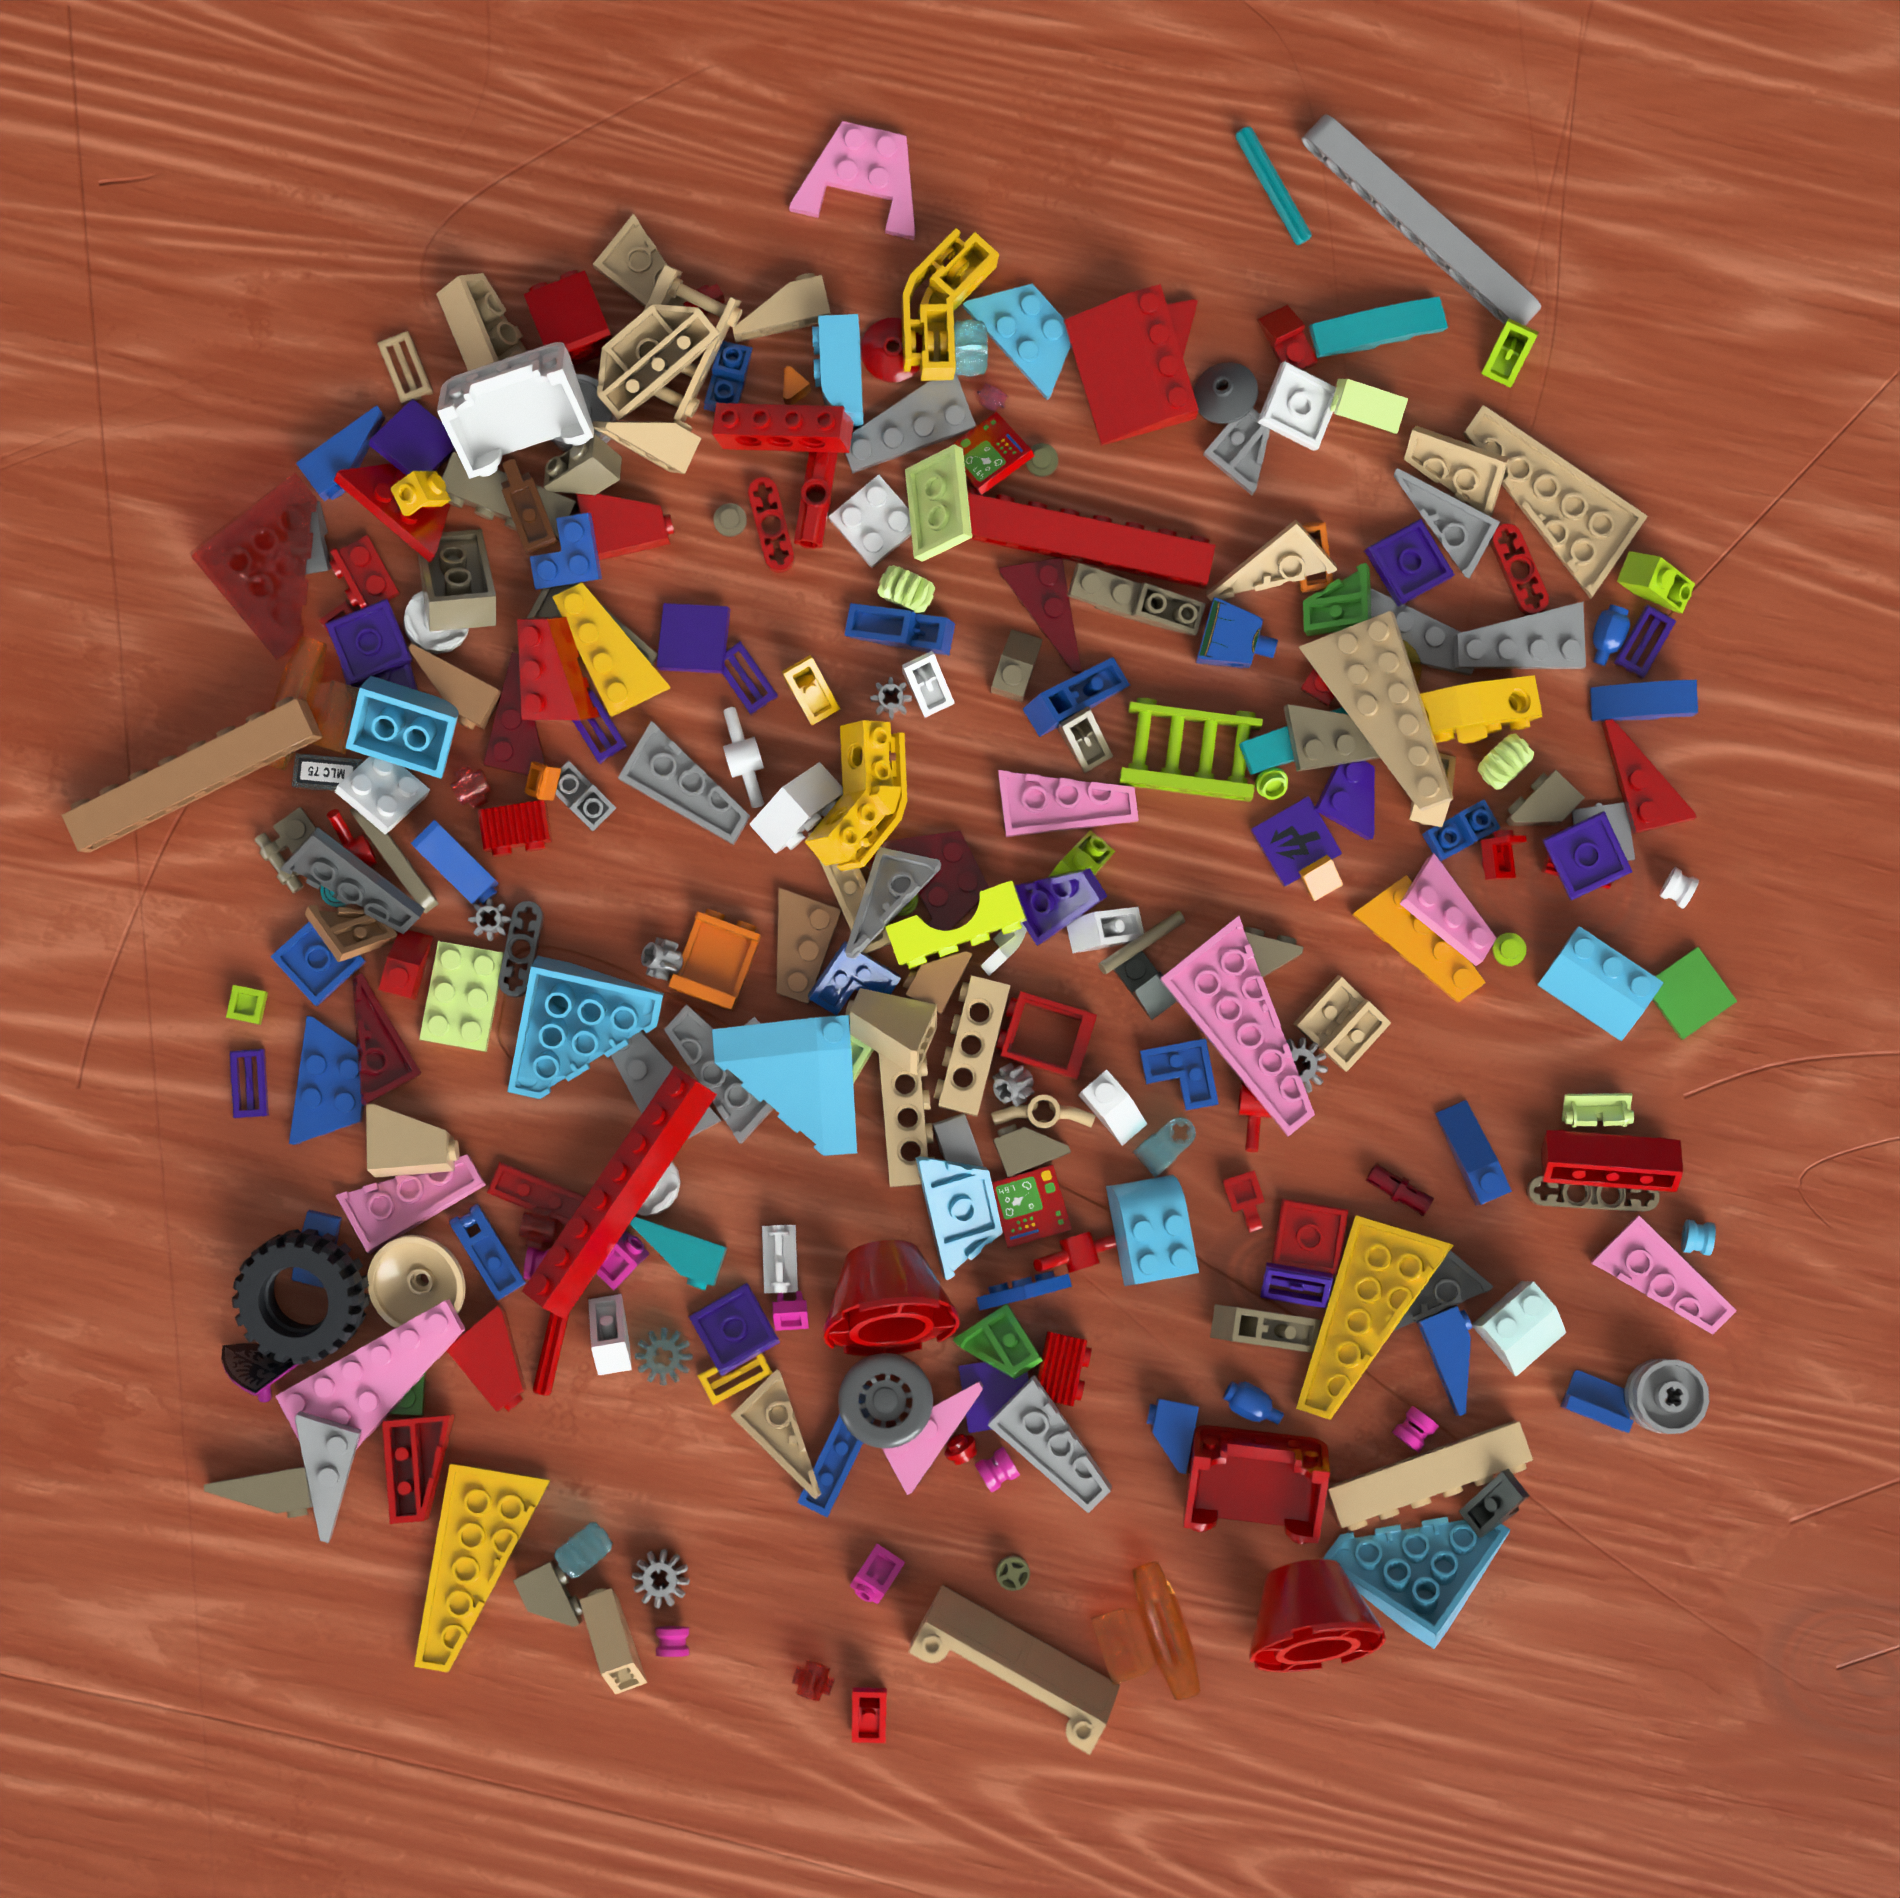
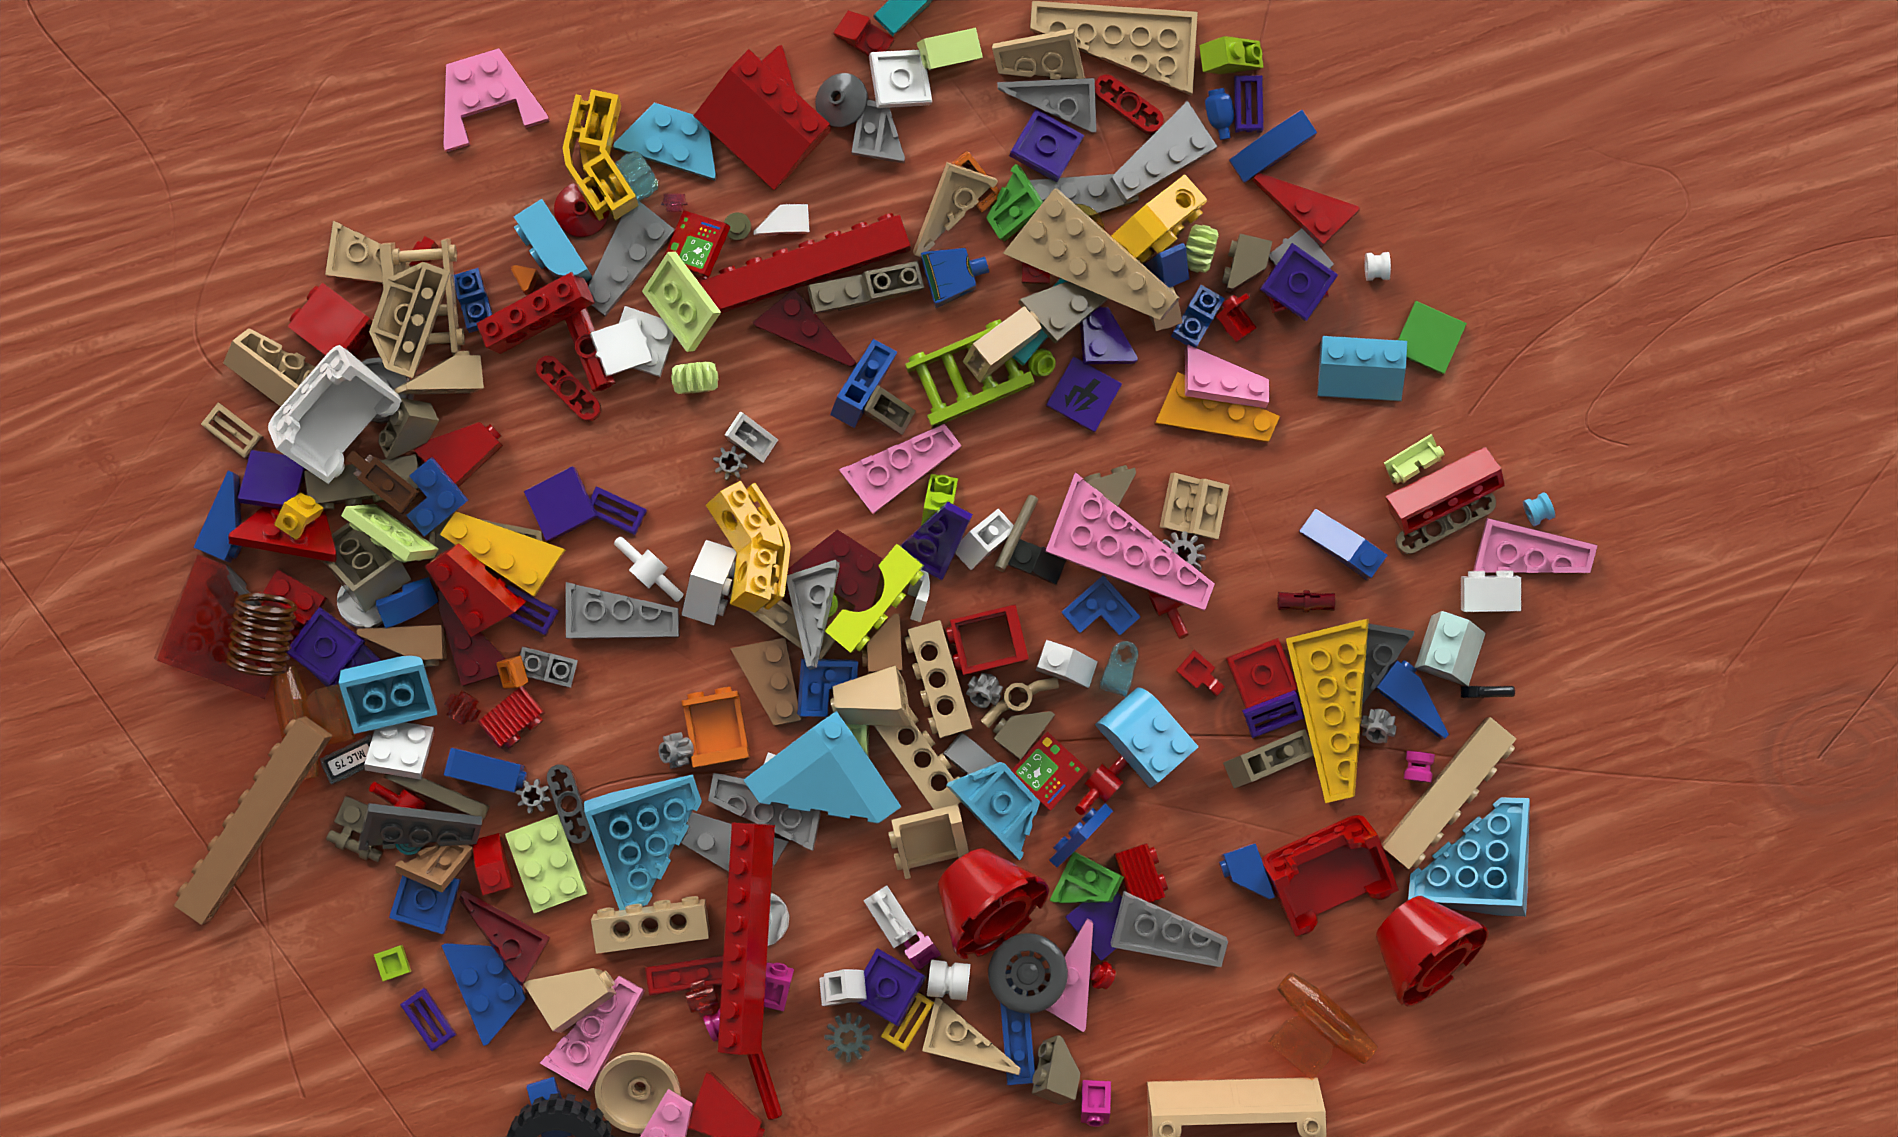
camera: 30 degrees left, 0 degrees up
blue plate [449,1203,527,1301] -> none
white slope [588,1294,632,1375] -> none
teal slope [630,1217,727,1290] -> none
dark tan plate [713,503,747,537] -> none
tan slope [732,273,831,343] -> none
yellow slope [782,655,840,726] -> none
blue slope [844,603,955,656] -> none
dark pink wheel [974,1447,1020,1493] -> none
dark tan slope [991,629,1043,703] -> none
olive wheel [996,1555,1030,1591] -> none
blue plant [1223,1381,1284,1425] -> none
tile [1299,855,1343,901] -> none
pearl dark grey slope [1459,1469,1530,1538] -> none
lime plate [1492,933,1526,966] -> none
blue panel [1560,1370,1634,1433] -> none
light grey wheel [1624,1359,1709,1434] -> none
none -> reddish brown piece [226,593,298,676]
none -> yellowish green plate [341,504,439,562]
none -> blue slope [376,577,438,628]
none -> white piece [590,318,652,377]
none -> tan brick [591,896,710,954]
none -> white slope [753,204,809,236]
none -> white brick [819,969,867,1006]
none -> tan panel [888,804,969,879]
none -> white wheel [927,960,971,1001]
none -> tan slope [963,306,1042,383]
none -> dark tan slope [1032,1035,1081,1105]
none -> blue slope [1144,243,1189,288]
none -> light grey gear [1361,709,1397,743]
none -> white brick [1461,570,1521,612]
none -> black bar [1461,686,1516,698]

